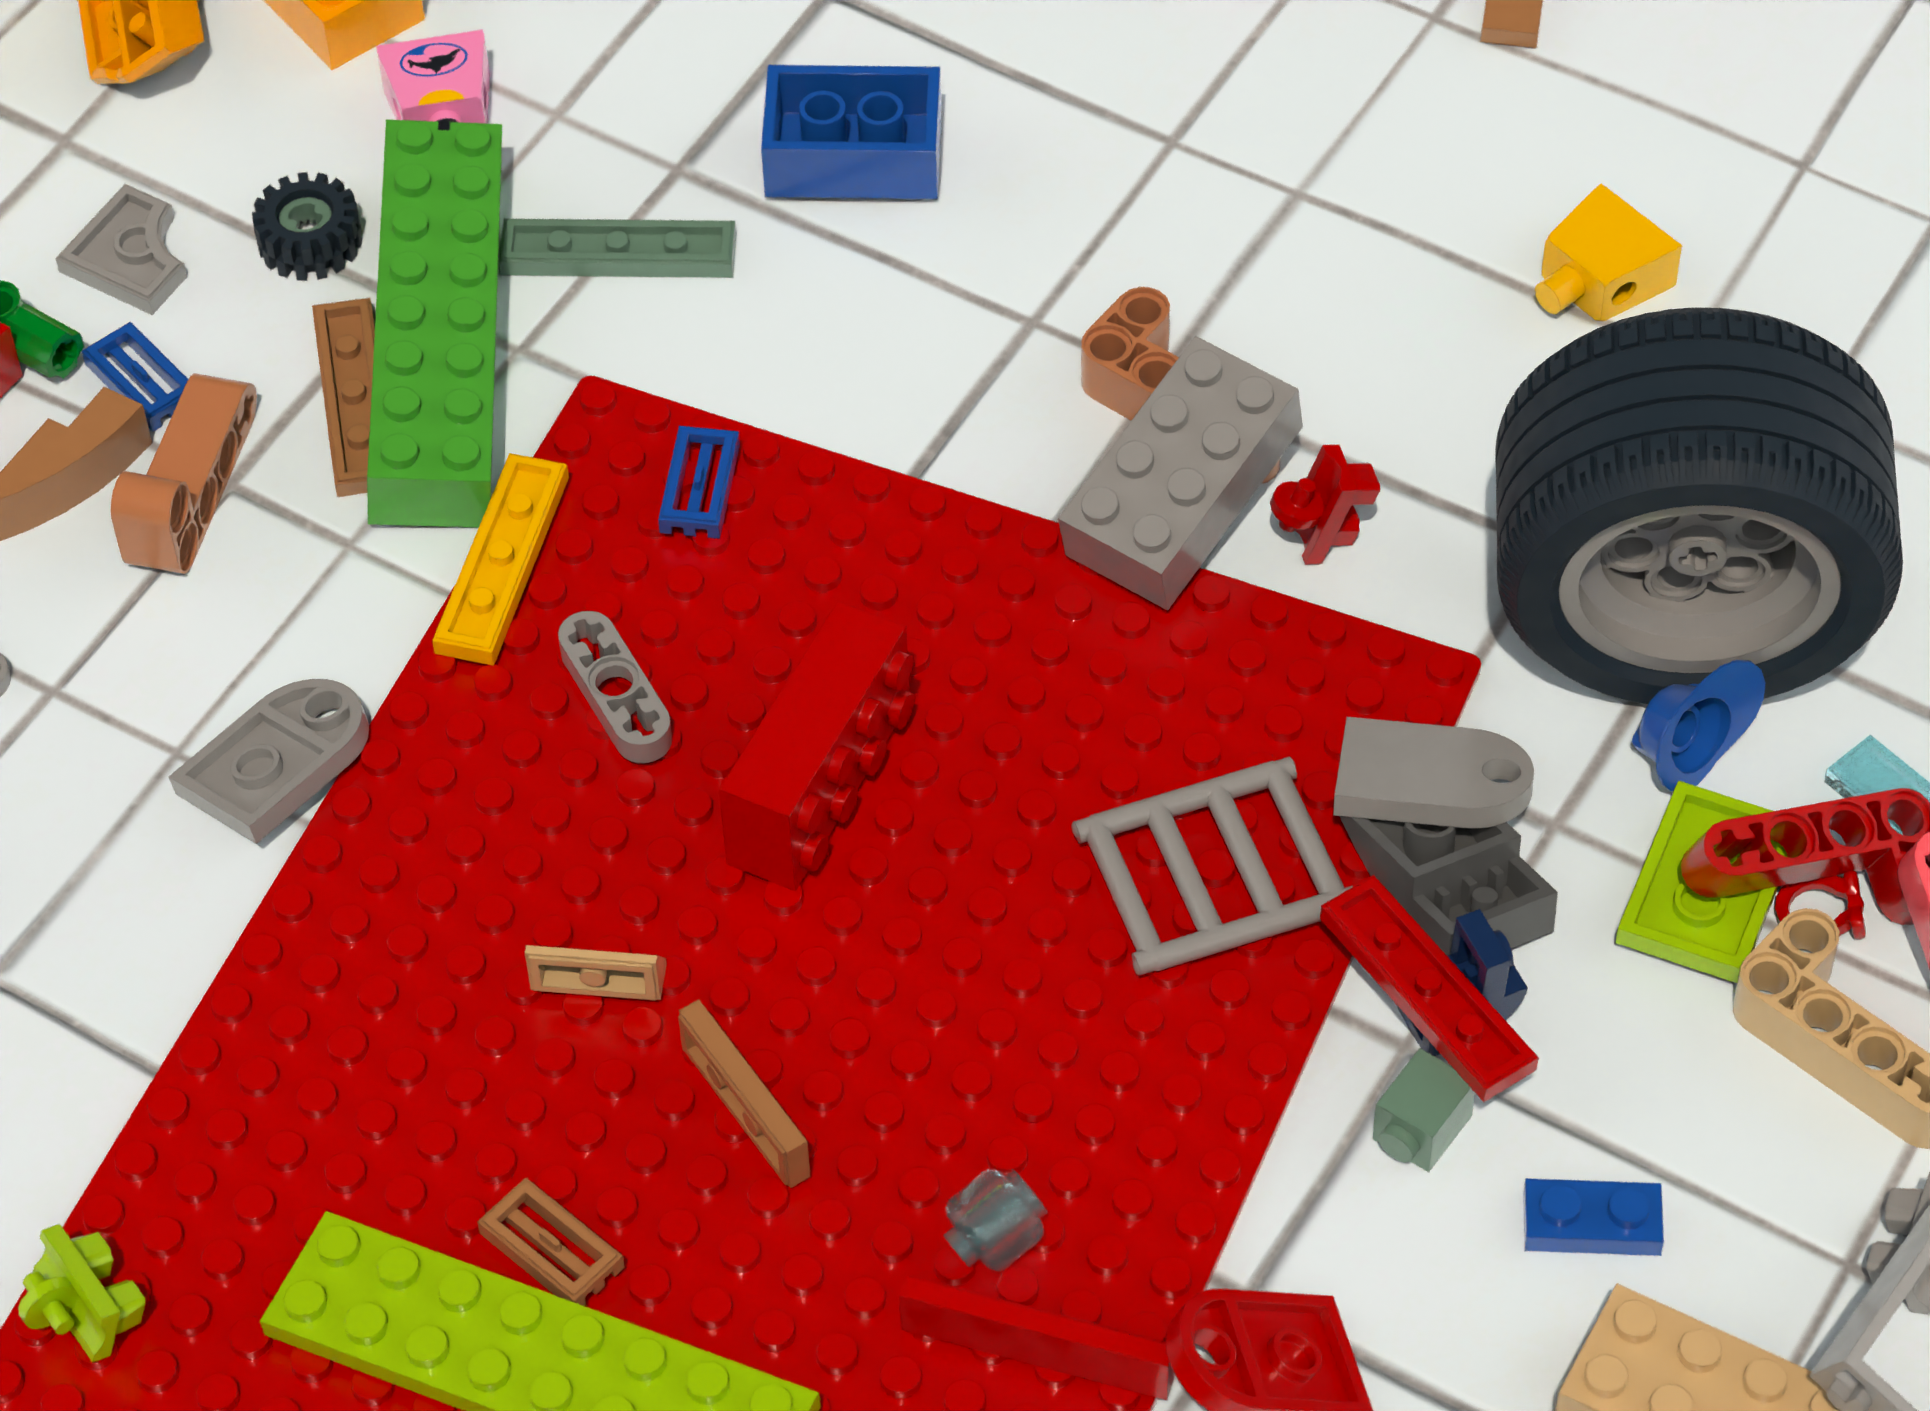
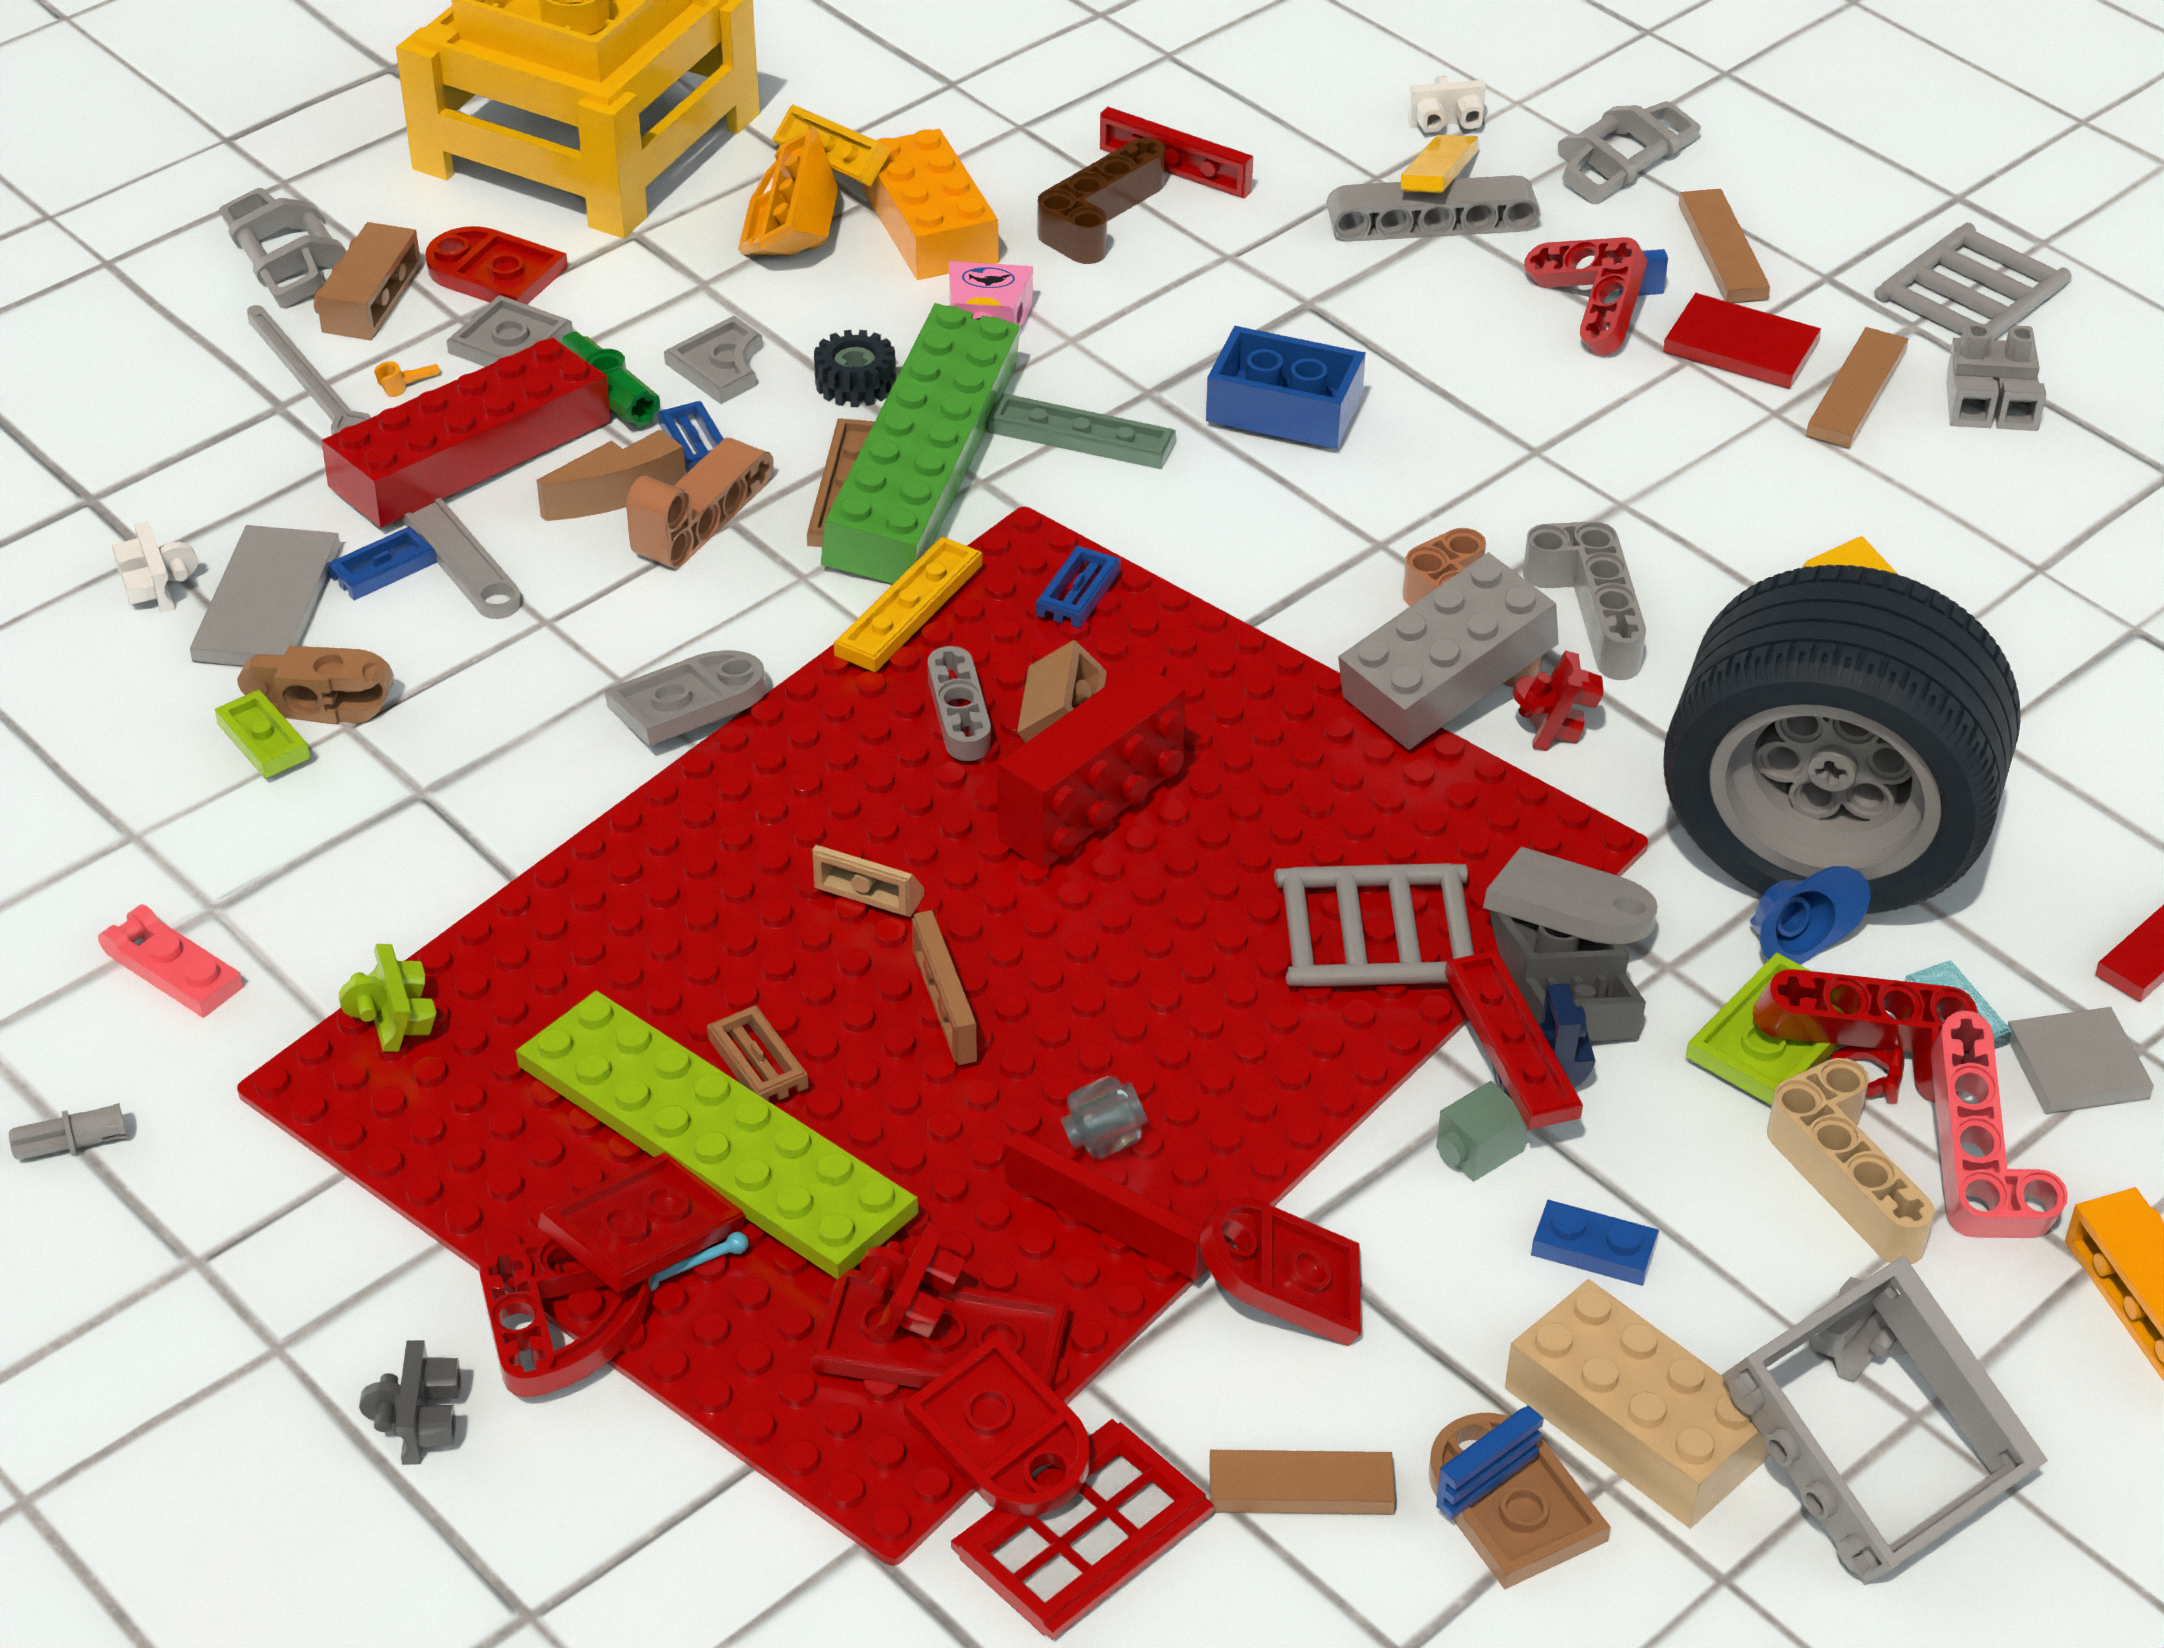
camera: 15 degrees right, 10 degrees down
none -> medium nougat brick [1017,640,1107,743]
none -> light grey beam [1523,521,1646,680]

